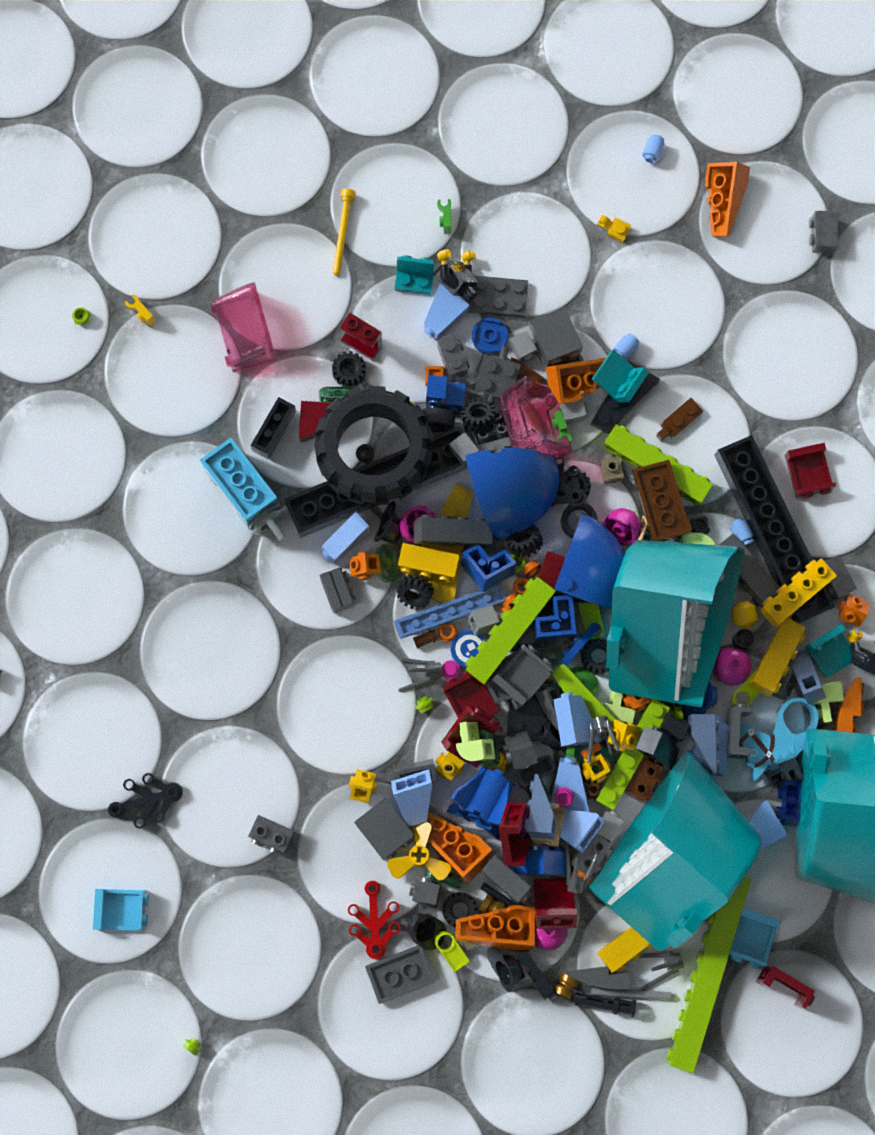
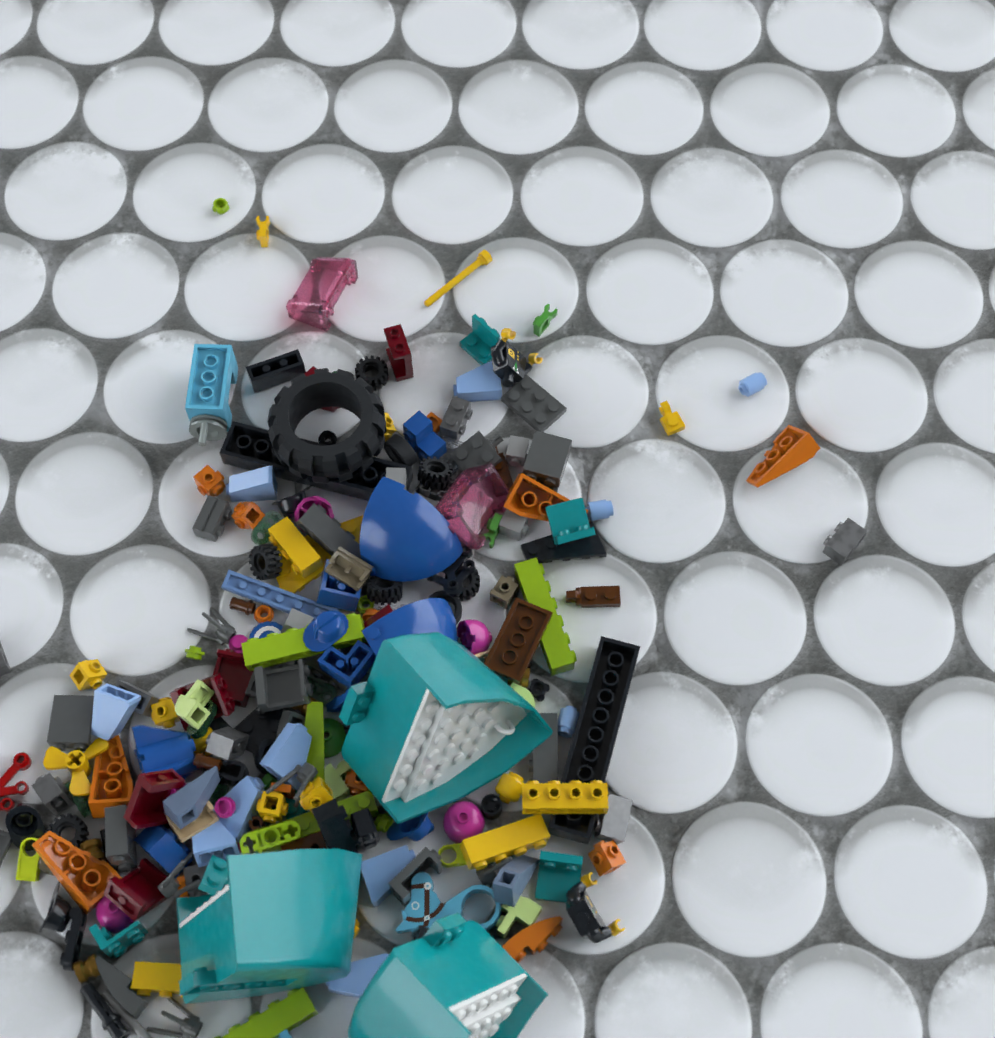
camera: 45 degrees right, 15 degrees down
blue tile [471,318,508,355] -> none
sand blue slope [688,714,720,775] -> none
dark red panel [784,442,836,499] -> none
none -> teal bracket [88,920,148,959]
none -> orange brick [193,465,226,497]
none -> reddish brown pin [193,752,222,772]
none -> teal plate [198,855,229,896]
none -> lime beam [240,819,301,855]
none -> blue piece [303,610,348,652]
none -> dark tan hinge [325,546,373,592]

